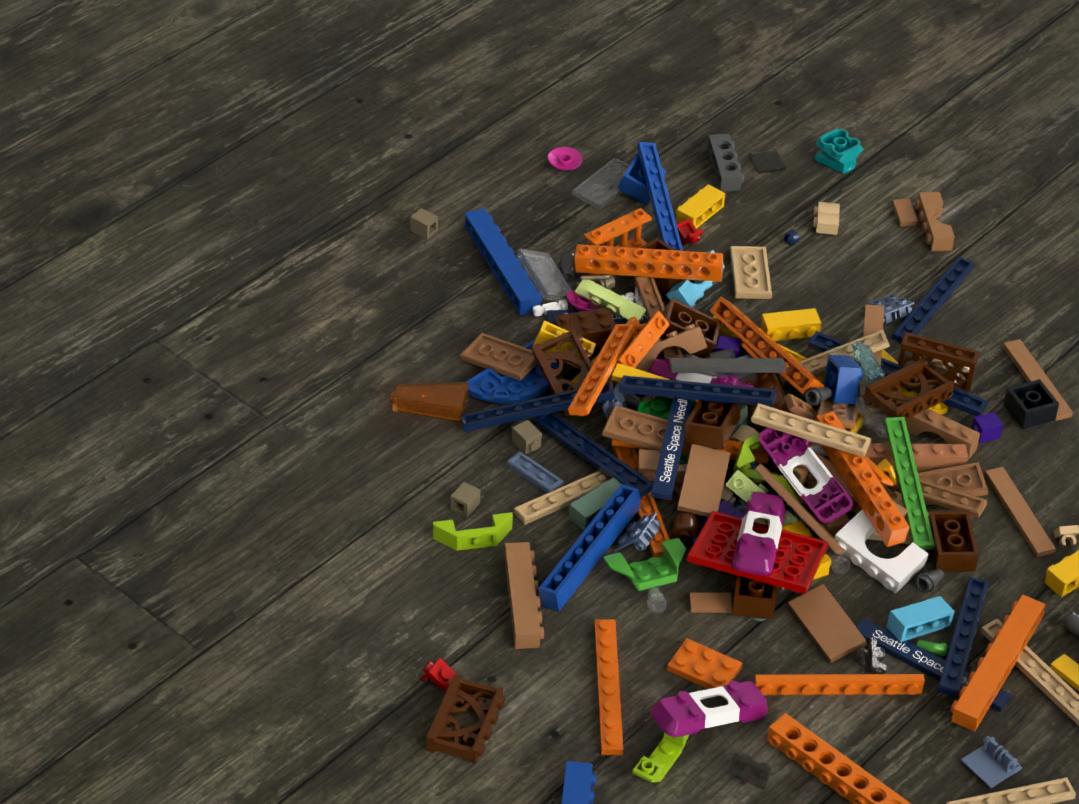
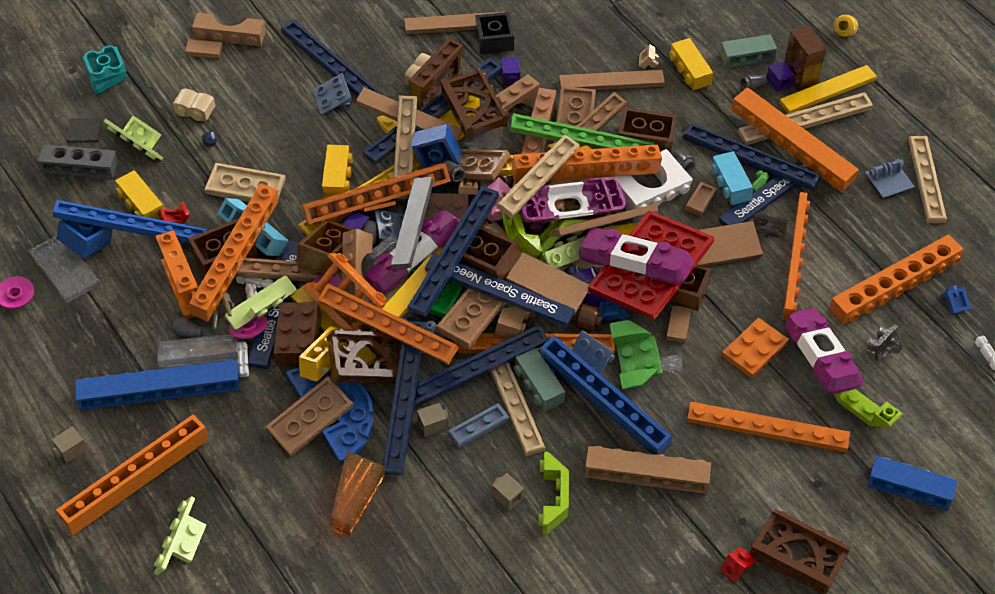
camera: 75 degrees left, 10 degrees up
clear light blue bracket [851,341,885,384] -> none
none -> orange brick [56,414,208,536]
none -> yellowish green bracket [104,116,163,161]
none -> yellowish green bracket [154,496,206,575]
none -> medium nougat tile [685,182,717,217]

